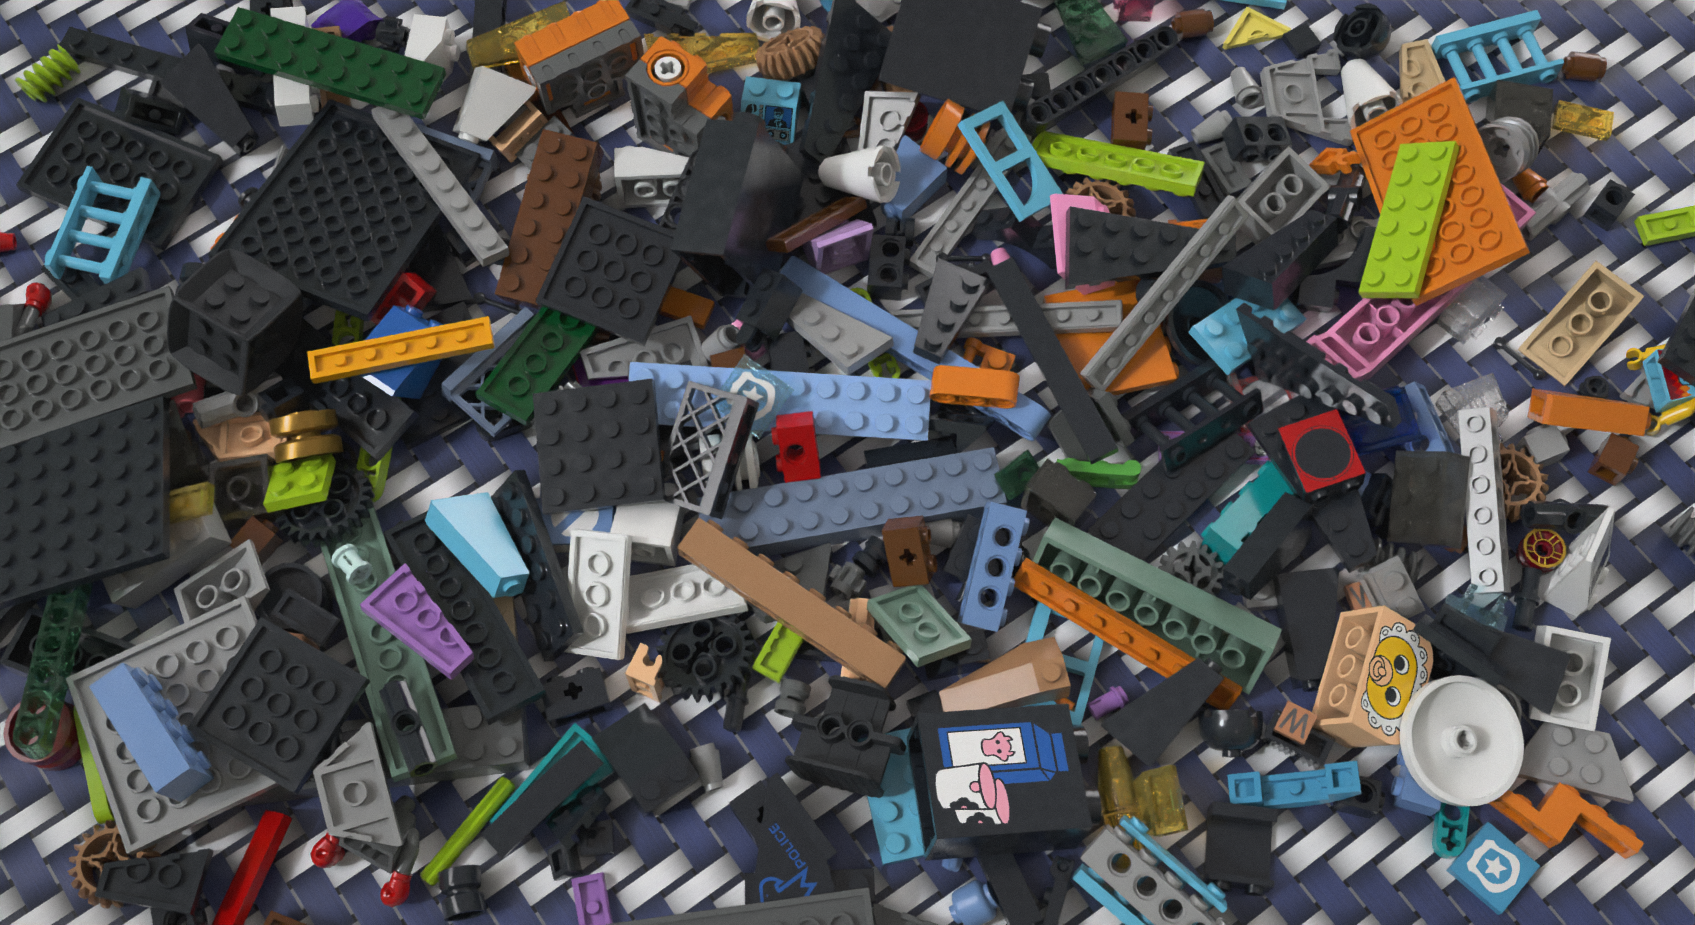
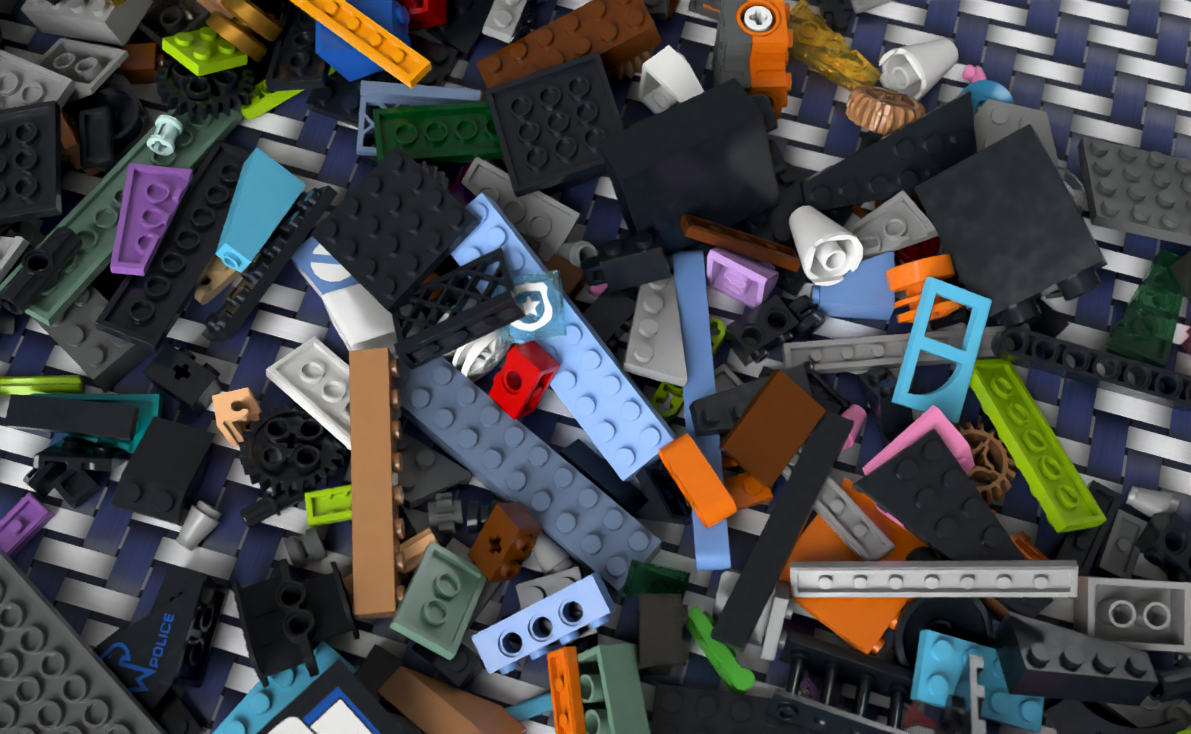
camera: 50 degrees right, 0 degrees up
black hinge [474,292,522,315] -> none
white tile [564,528,632,660] -> none
orange tile [659,287,715,330] -> none
medium azure slope [741,76,802,145] -> none
reddish brown brick [1110,91,1153,150] -> none
none -> reddish brown tile [718,369,826,488]

